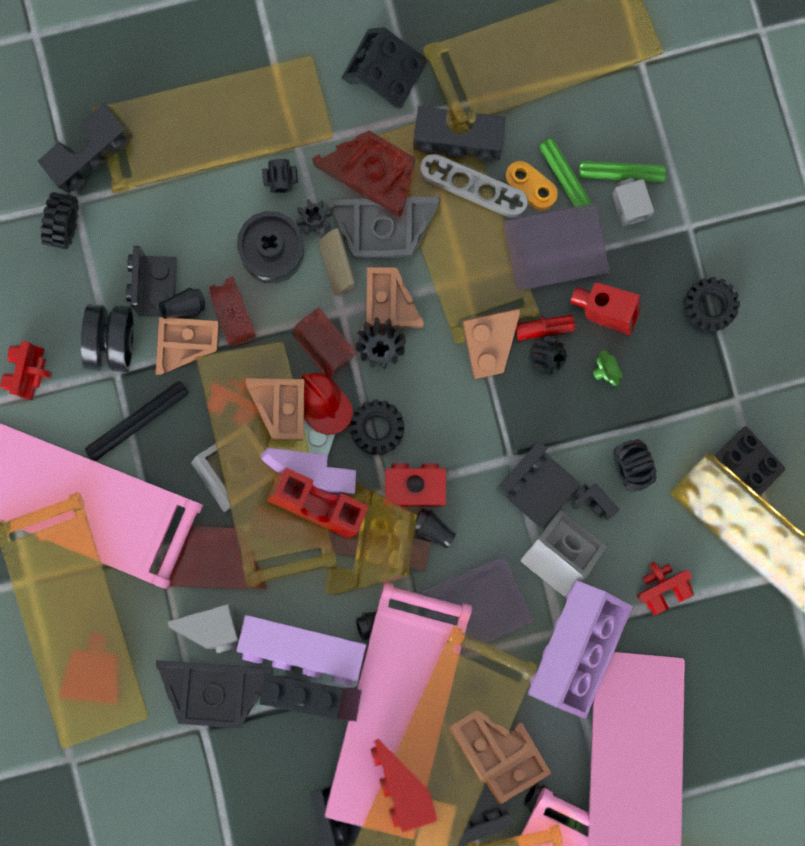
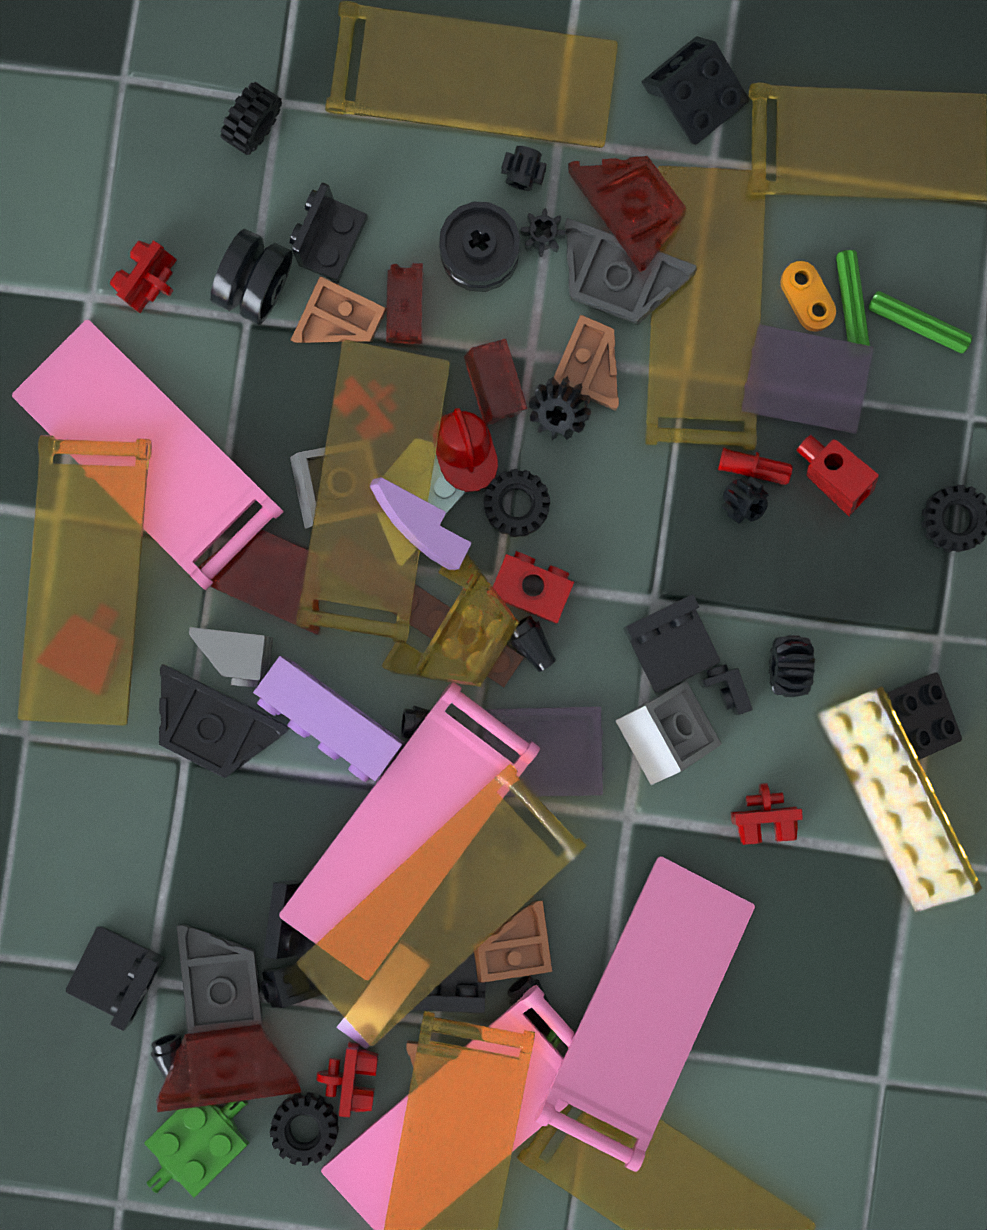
camera: 25 degrees right, 5 degrees up
black arch [38,103,135,193] -> none
black axle [85,381,188,461] -> none
black cone [159,288,206,319] -> none
nougat wing [245,378,304,441] -> none
black arch [260,674,362,721] -> none
red arch [266,467,369,538] -> none
dark tan slope [319,228,356,295] -> none
red slope [370,739,438,833] -> none
black arch [413,106,506,162] -> none
light grey beam [420,154,528,219] -> none
nougat wing [449,710,533,781] -> none
nougat wing [462,308,520,379] -> none
lavender brick [528,580,633,719] -> none
bright green plant [593,350,622,386] -> none
light grey brick [612,178,654,227] -> none

